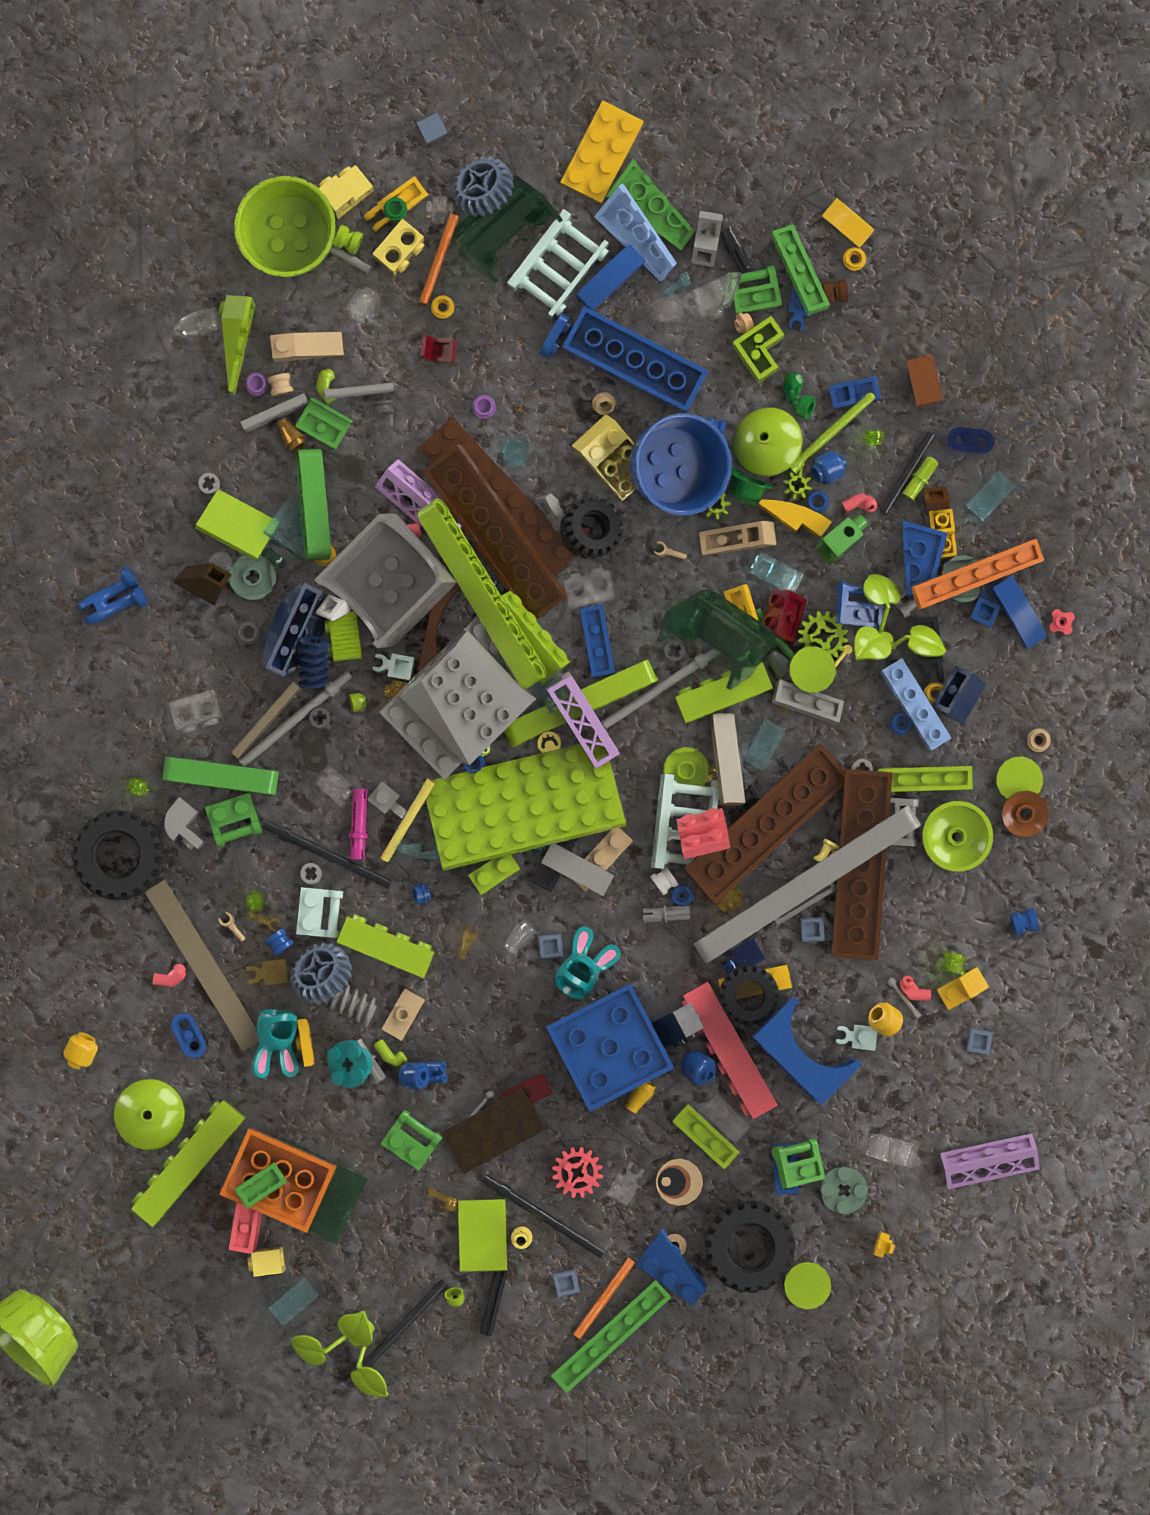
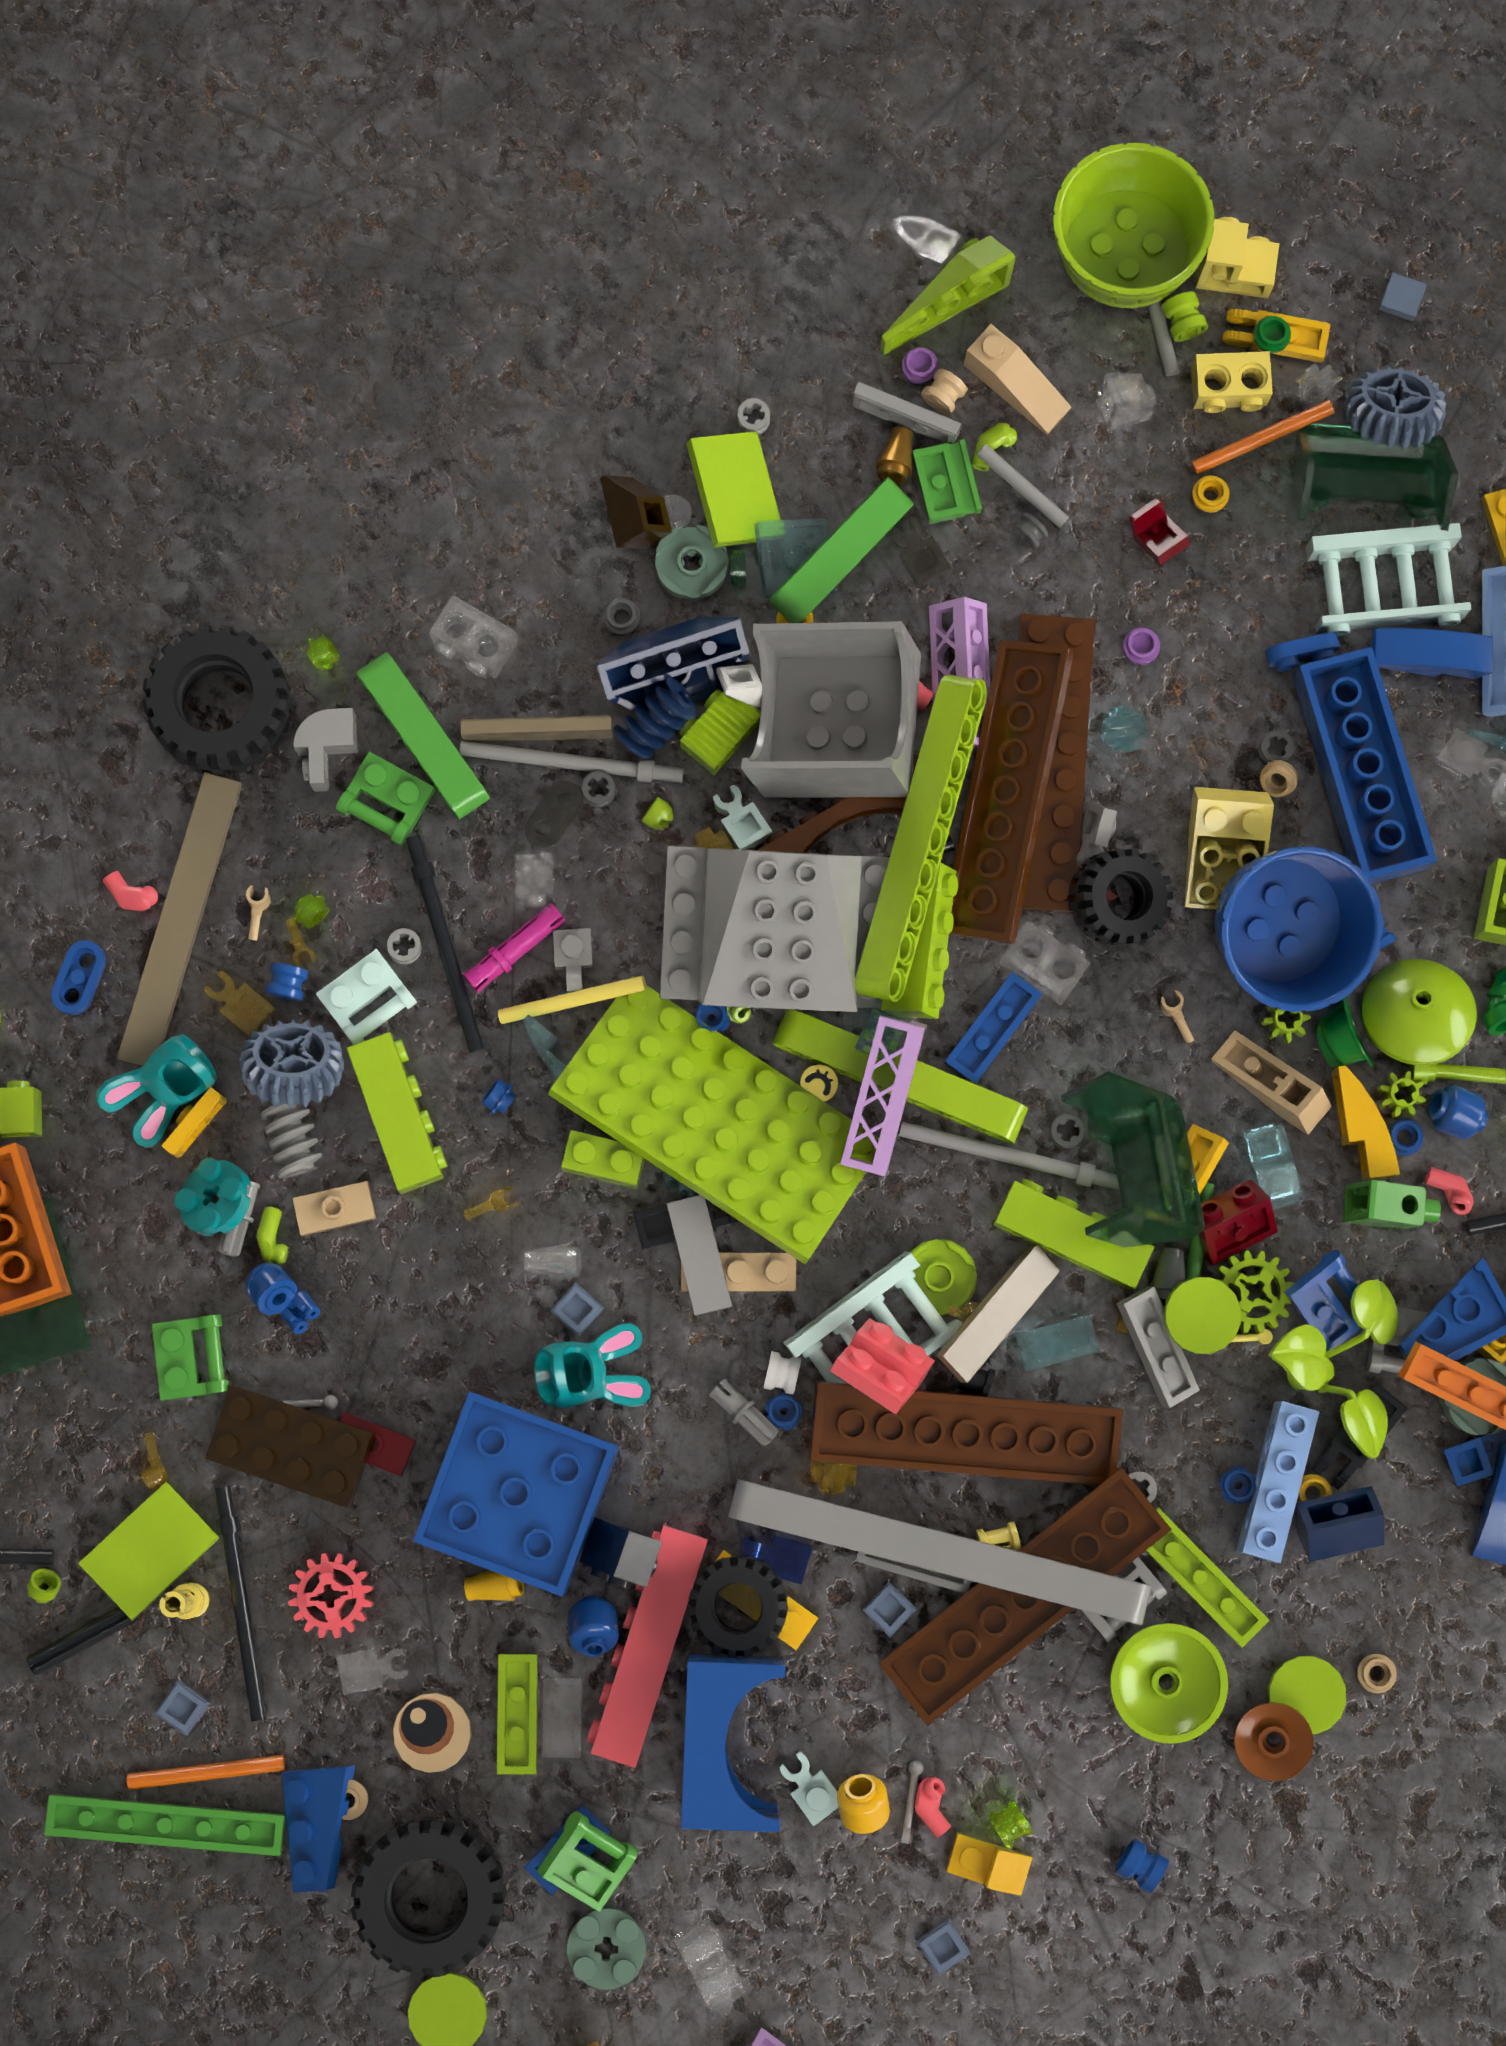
camera: 45 degrees right, 5 degrees down
blue piece [77,566,149,625] -> none

